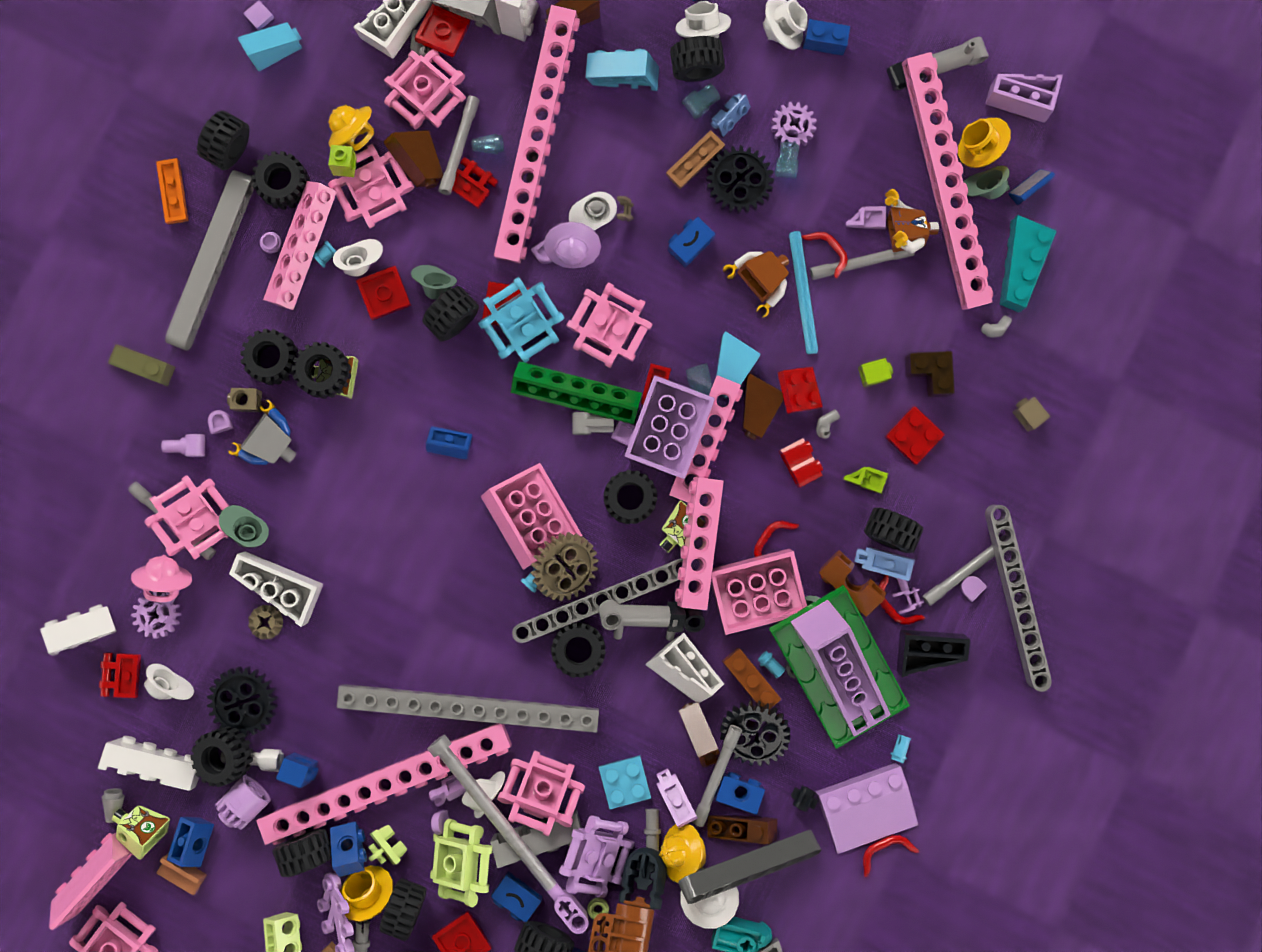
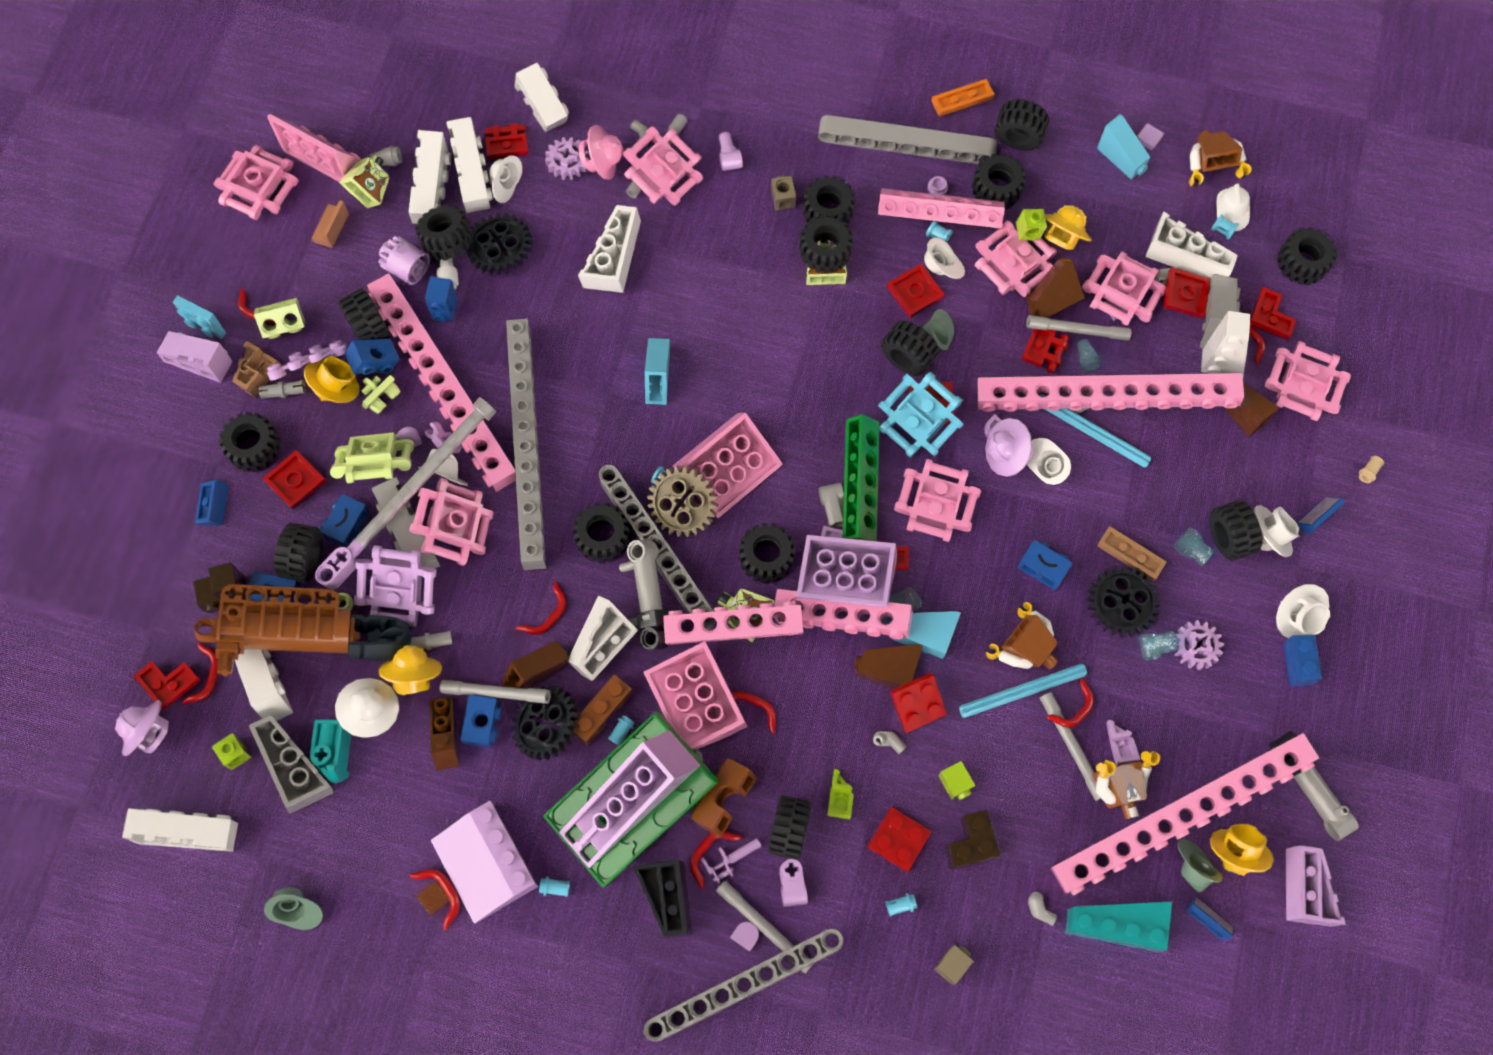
camera: 85 degrees right, 15 degrees down
olive slope [108,344,176,387] -> none
blue brick [167,817,214,867] -> none
lavender tile [208,410,233,435] -> none
sand green piece [219,505,269,547] -> none
light grey torso [228,400,296,465] -> none
dark tan gear [248,605,283,639] -> none
black tyre [380,878,427,941] -> none
blue slope [426,426,472,459] -> none
medium azure wedge [585,49,659,91] -> none
medium azure plate [599,755,651,809] -> none
dark tan piece [617,196,634,222] -> none
lavender hinge [656,768,697,828] -> none
dark grey beam [678,830,822,904] -> none
medium blue hinge [710,93,751,137] -> none
red brick [778,438,823,488] -> none
black gear [791,785,818,812] -> none
light blue hinge [854,547,915,581] -> none
none -> clear orange tile [416,881,450,916]
none -> white wedge [446,117,493,213]
none -> red animal [515,581,567,635]
none -> light grey arm [631,120,651,147]
none -> medium azure slope [645,338,670,405]
none -> lavender piece [779,859,808,907]
none -> medium azure pin [885,893,917,917]
none -> medium azure axle [1039,394,1151,467]

